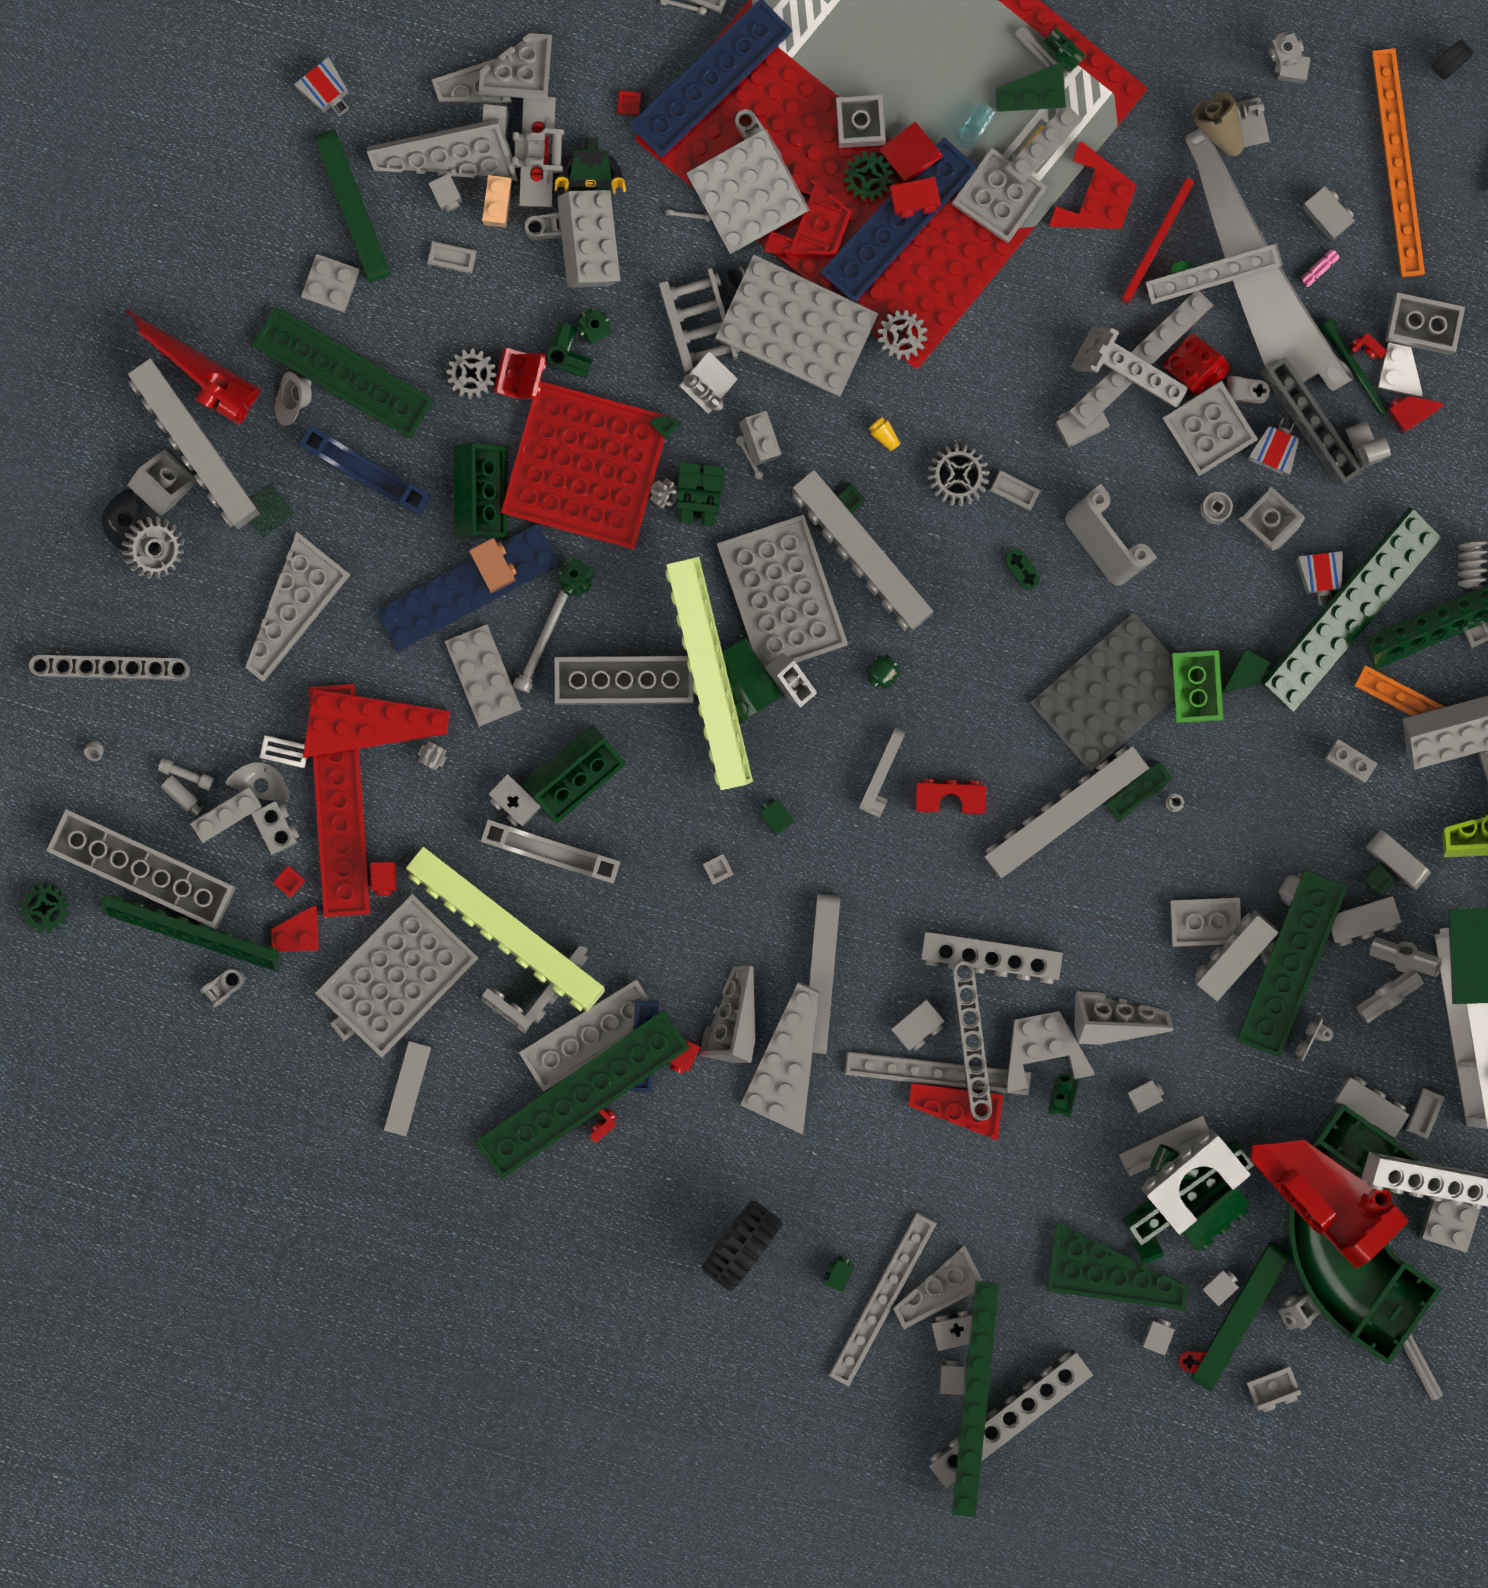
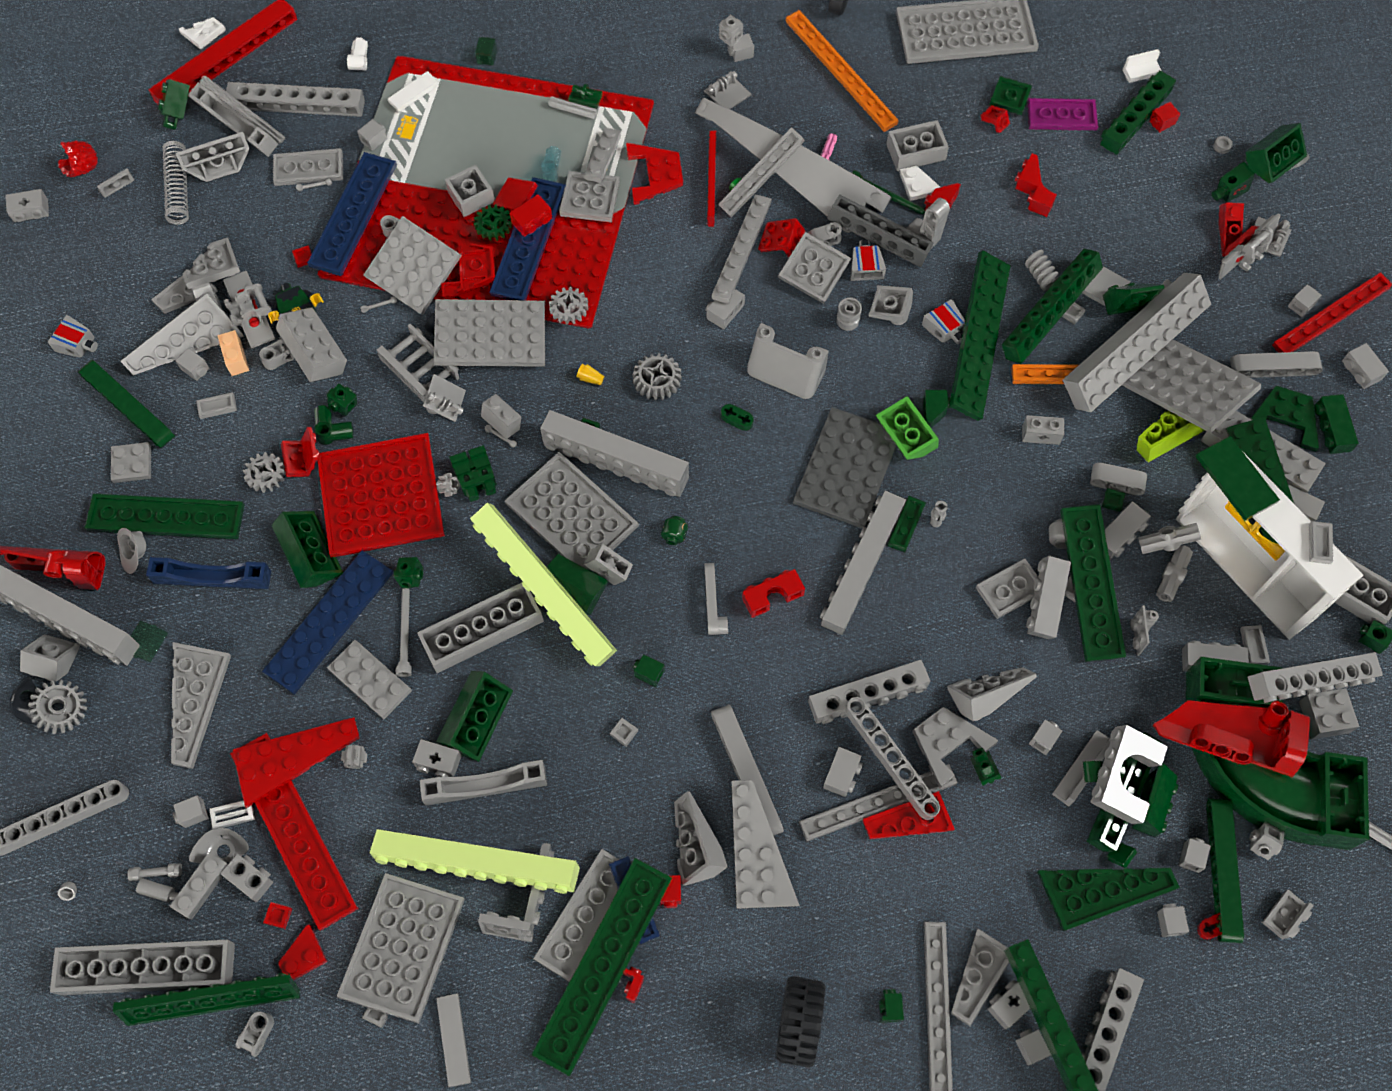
camera: 25 degrees left, 20 degrees down
dark green gear [20,884,71,933] -> none
red brick [370,862,396,896] -> none
nougat brick [469,538,517,594] -> none
dark green tile [649,416,682,440] -> none
light grey tile [990,470,1041,511] -> none
dark green wing [996,61,1066,112] -> none
light grey bracket [1071,327,1188,408] -> none
dark tan cone [1192,92,1245,157] -> none
light grey brick [1302,186,1355,242] -> none
red bracket [1350,333,1388,360] -> none
none -> light grey brick [173,795,209,828]

